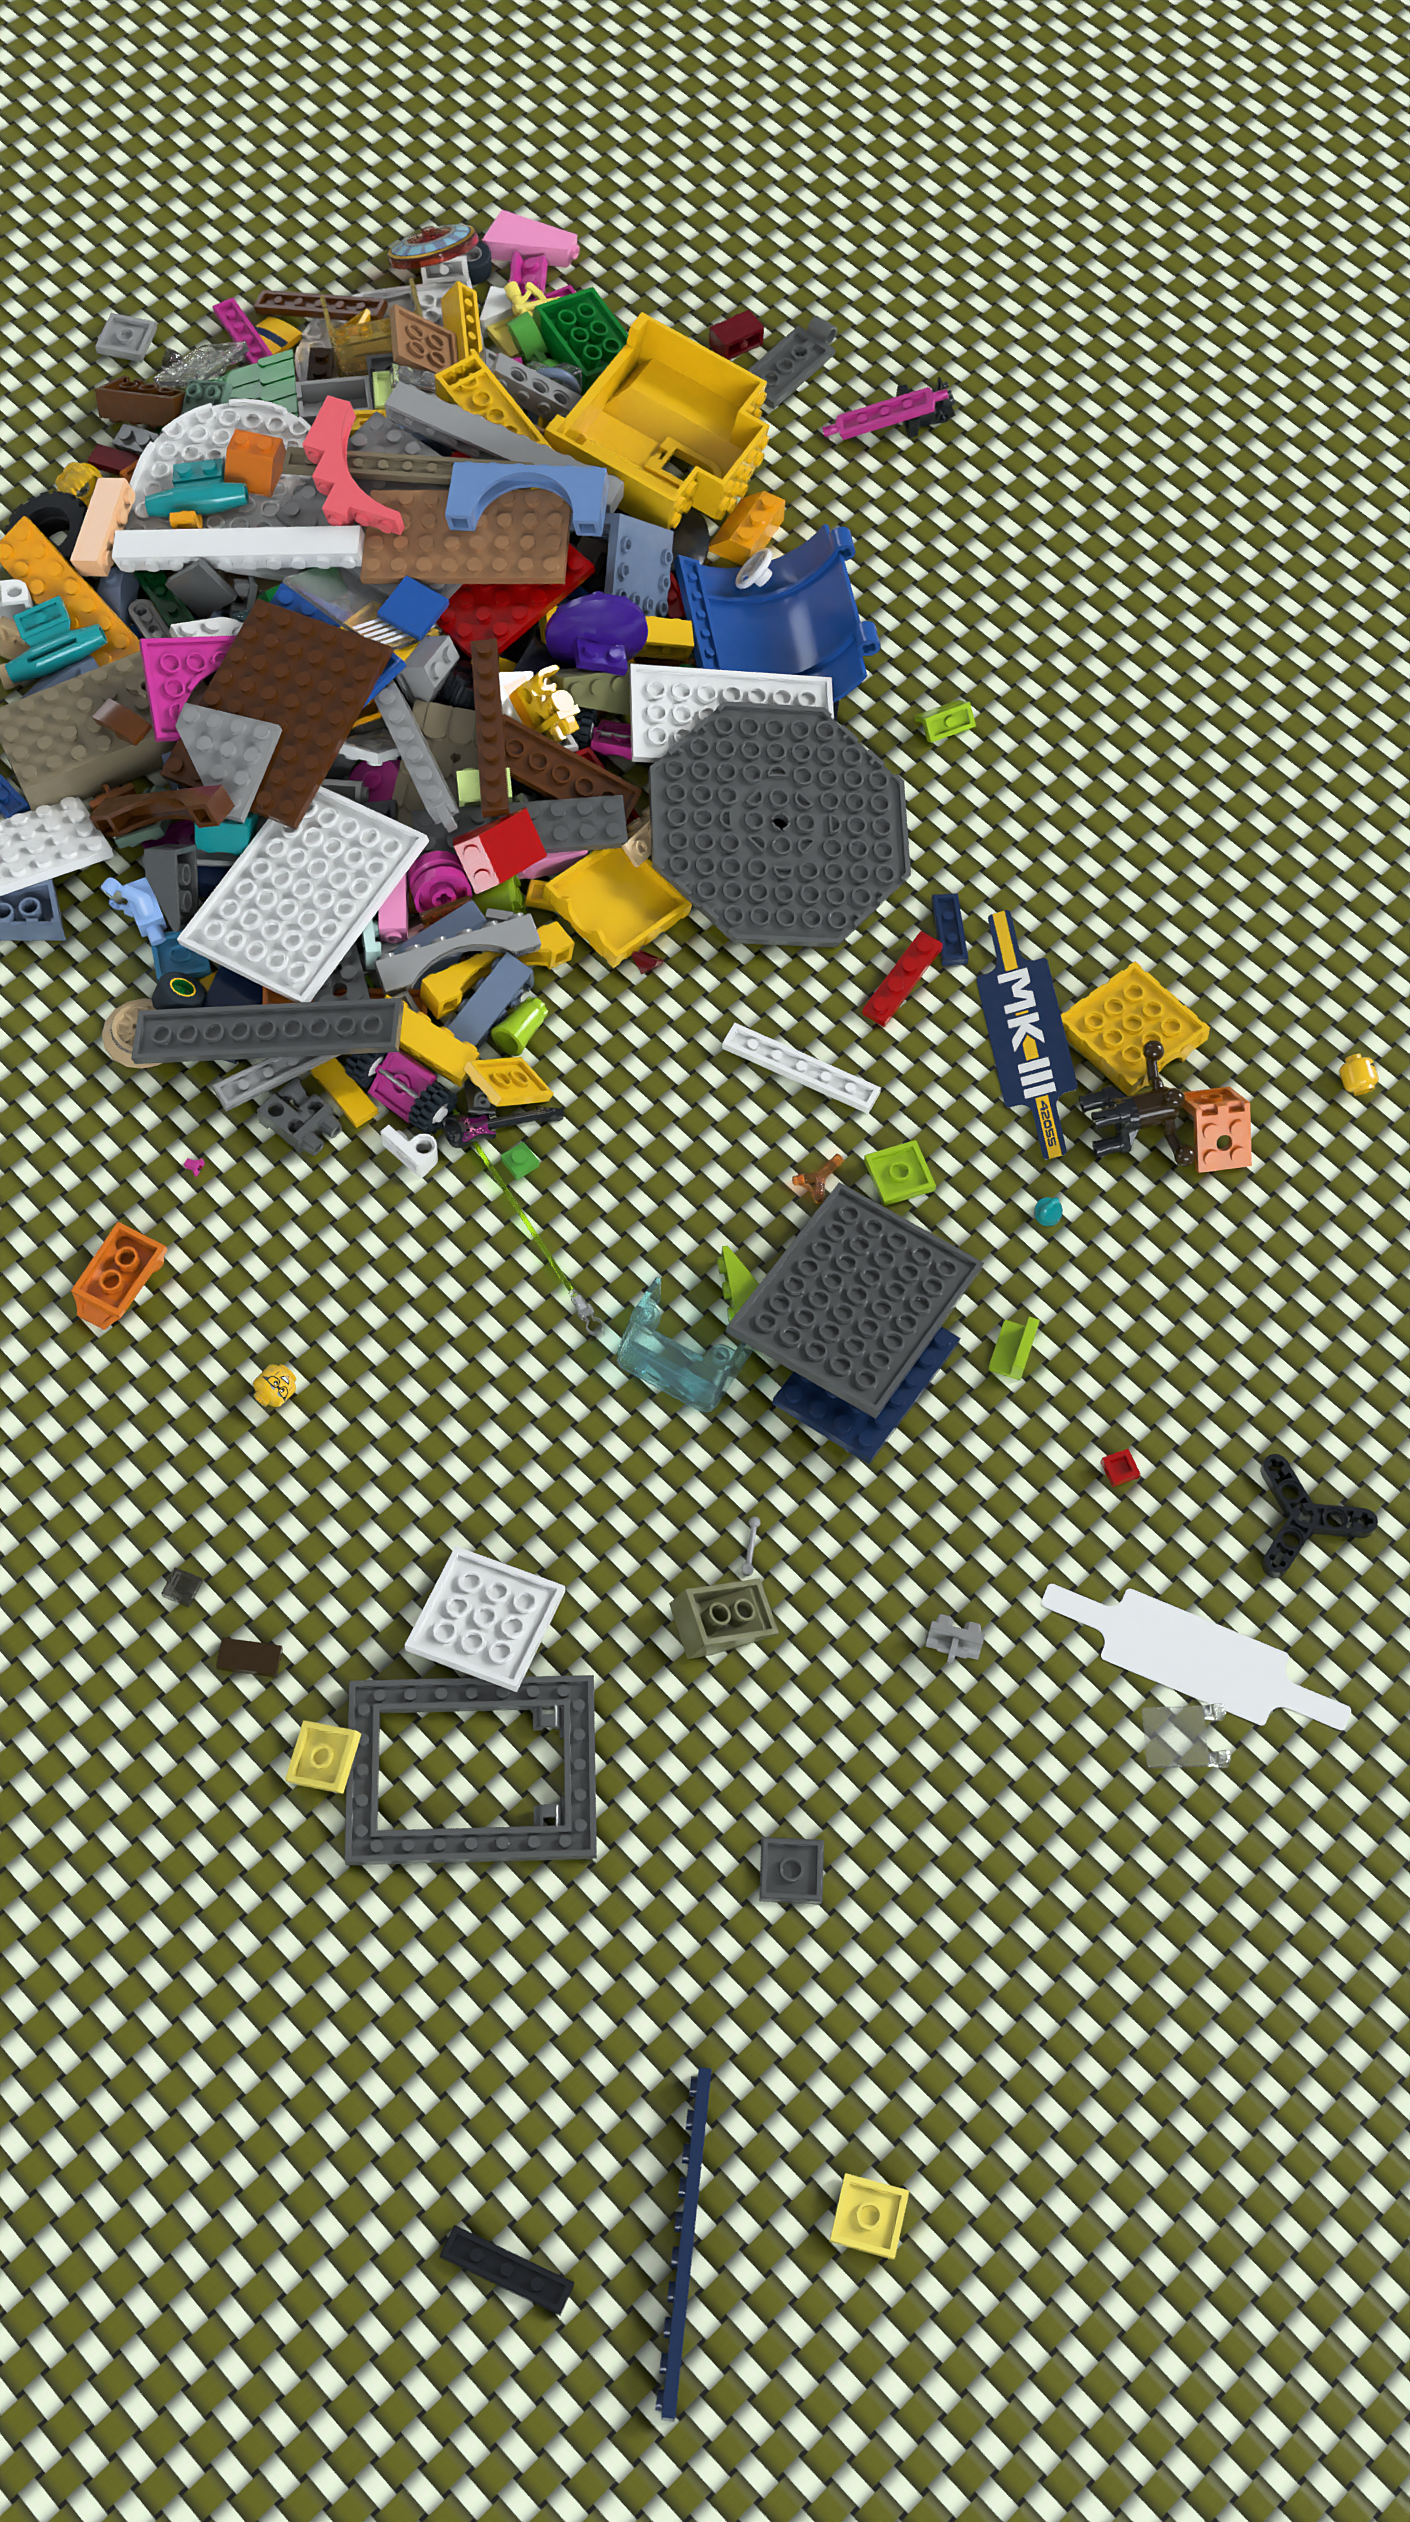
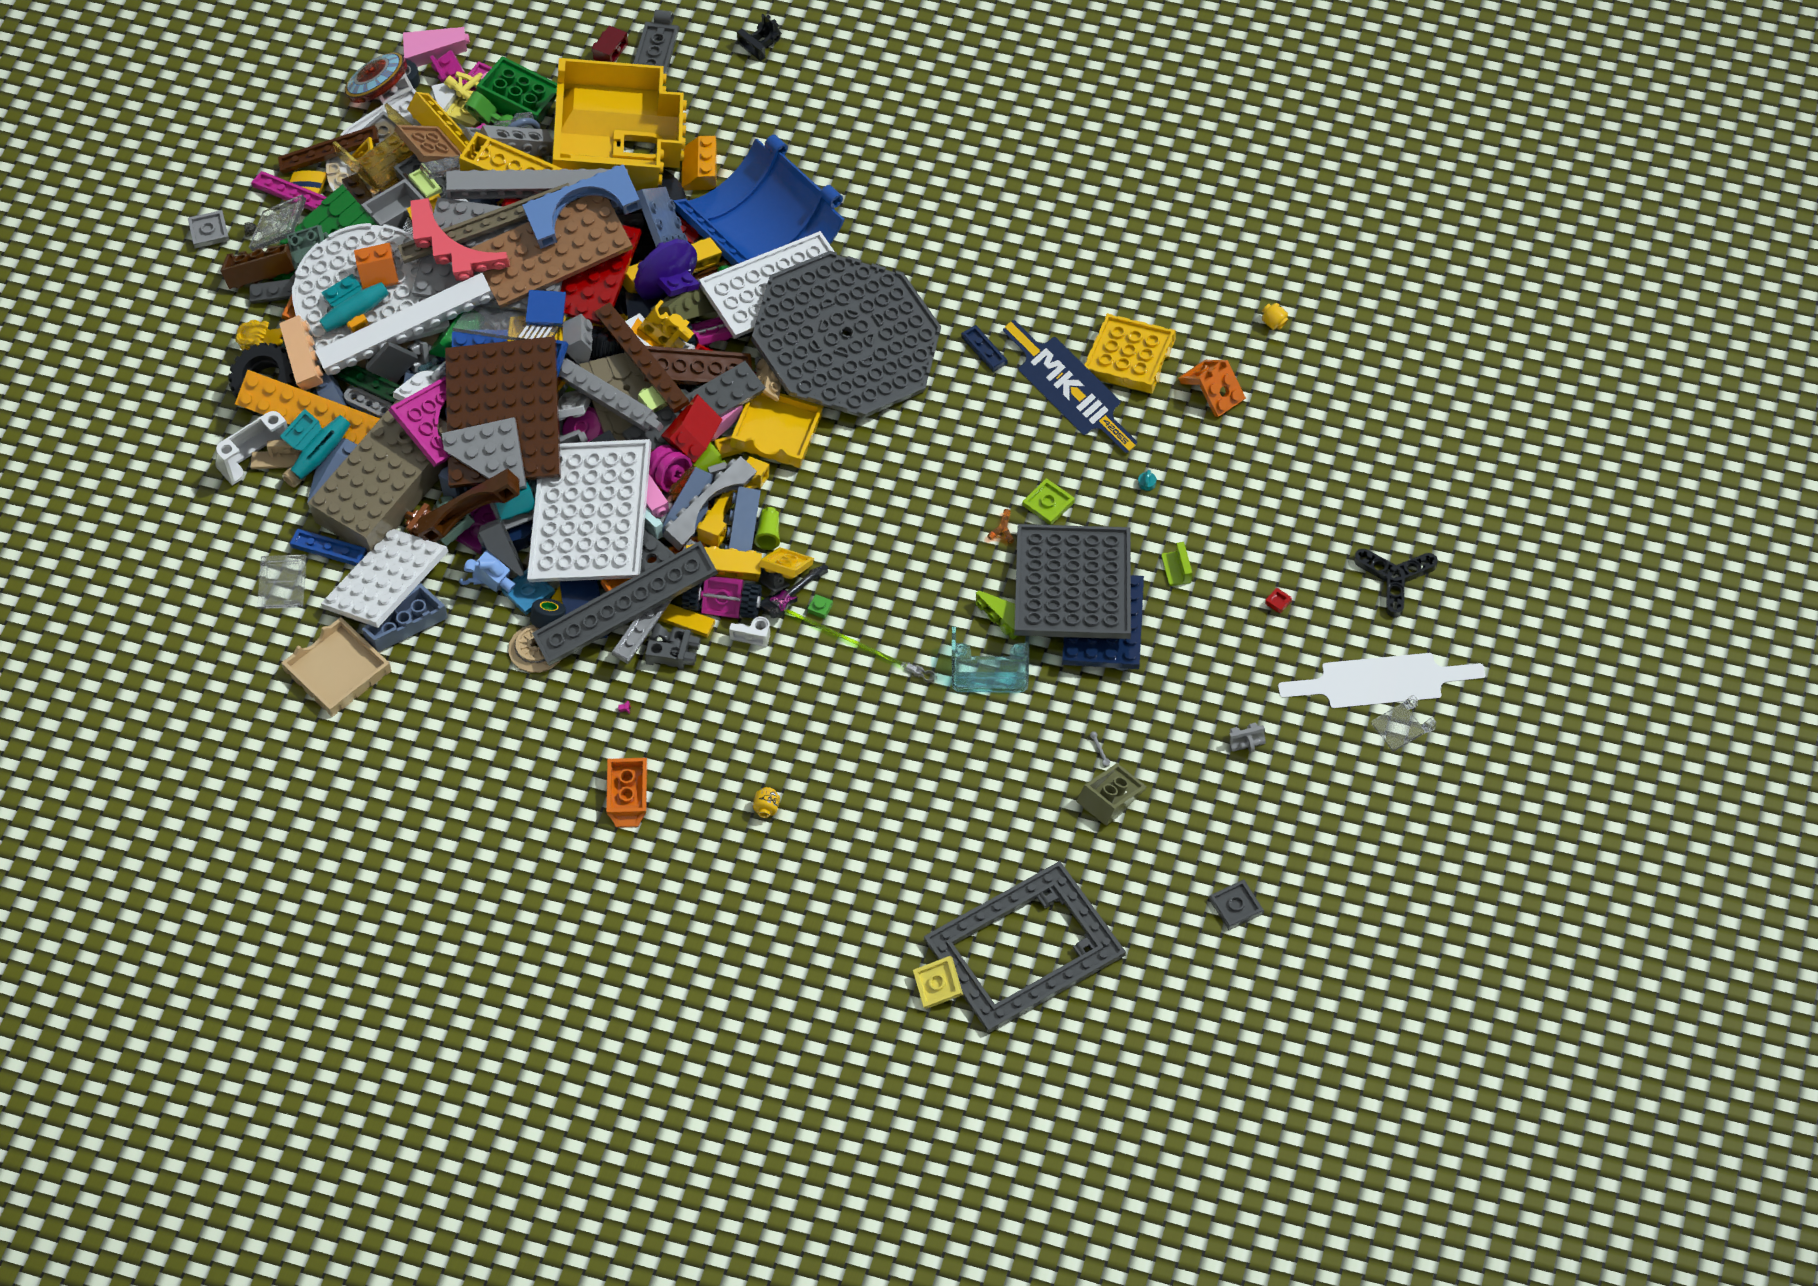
camera: 25 degrees left, 5 degrees down
dark red tile [87,444,140,476] -> none
reddish brown slope [92,698,153,746] -> none
clear smoke tile [161,1567,203,1608] -> none
dark brown tile [216,1637,283,1678] -> none
white plate [405,1546,565,1692] -> none
black tile [440,2225,575,2316] -> none
dark red slope [631,950,664,975] -> none
dark blue plate [655,2067,712,2422] -> none
white plate [722,1023,881,1114] -> none
white piece [735,548,773,589] -> none
dark pink plate [822,387,949,440] -> none
light yellow plate [829,2173,909,2260] -> none
red plate [862,931,943,1027] -> none
lime panel [914,700,976,743] -> none
wheel [1079,1040,1196,1167] -> none

